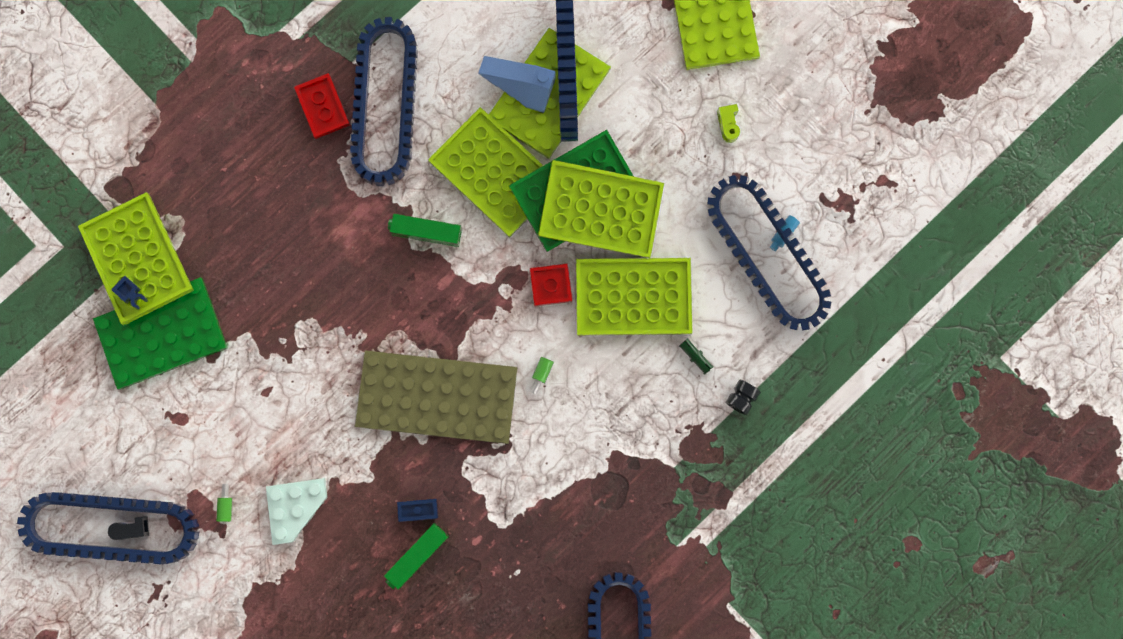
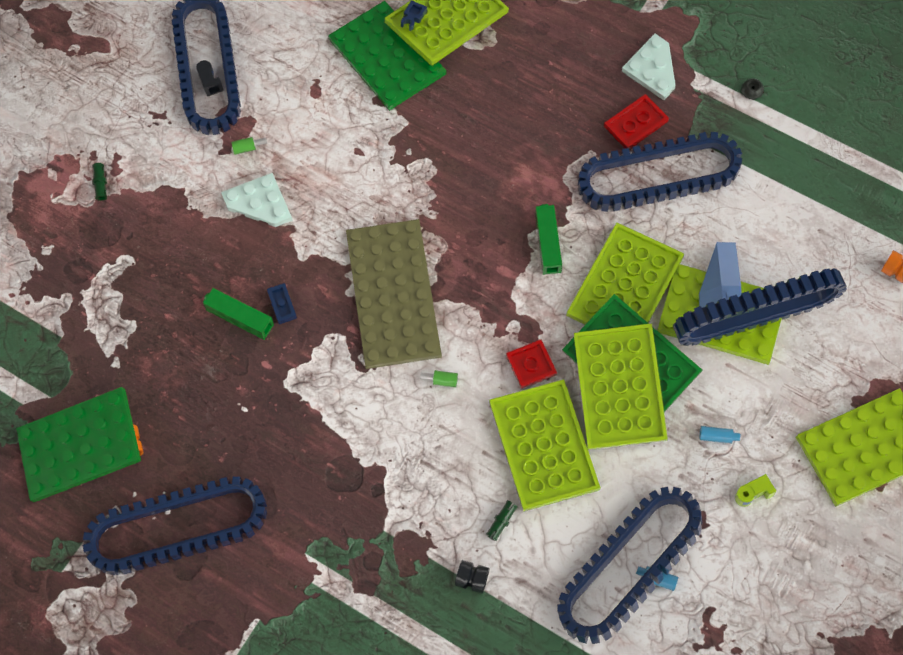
camera: 75 degrees right, 15 degrees down
none -> light aqua plate [622,34,675,100]
none -> dark azure cylinder [699,426,740,444]

